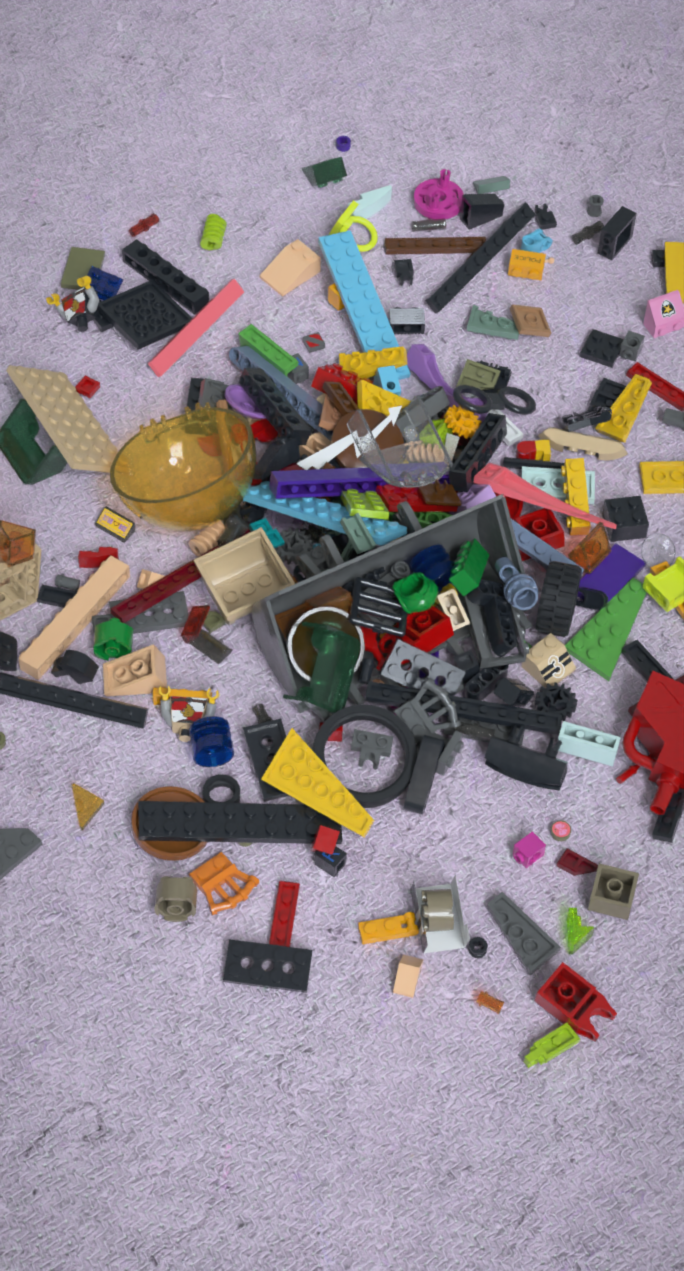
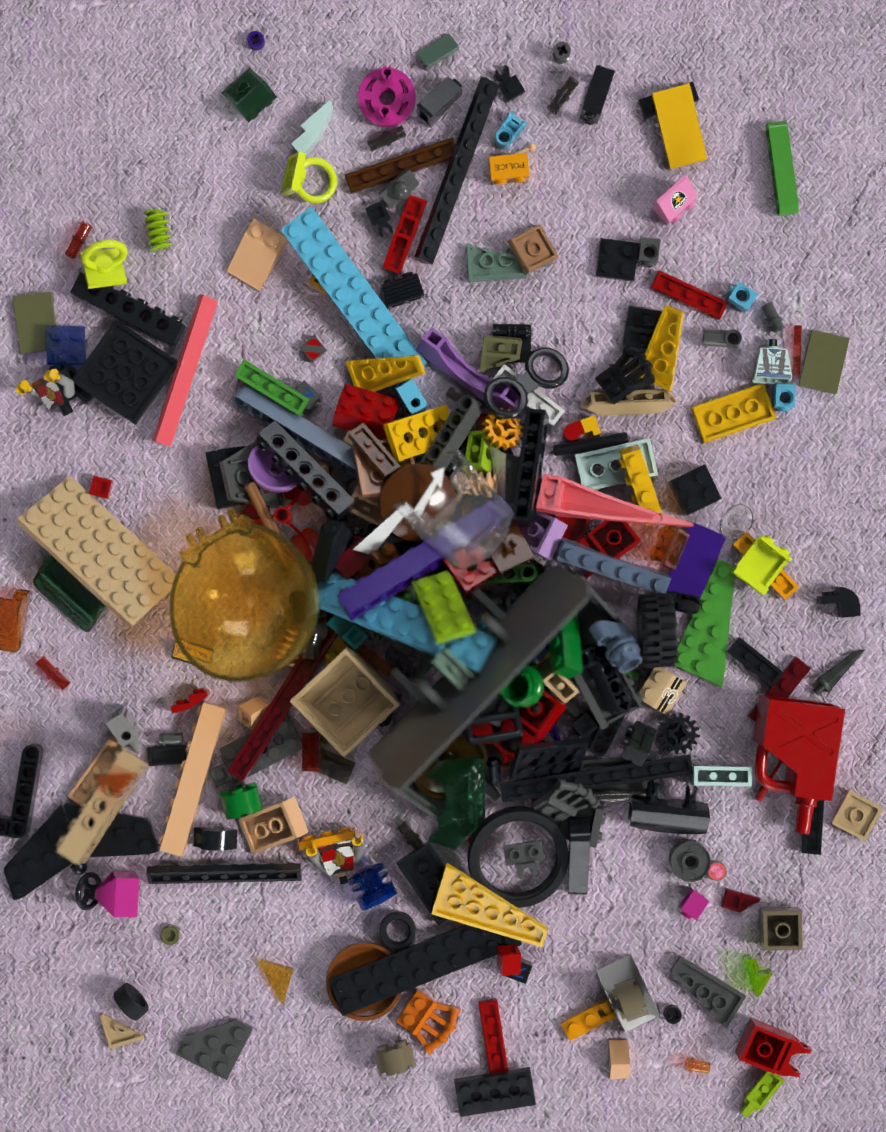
camera: 10 degrees left, 35 degrees up
none -> neon yellow tile [80,240,128,289]
none -> dark grey tile [378,168,419,209]
none -> red slope [382,195,428,274]
none -> dark grey wheel [669,839,711,882]

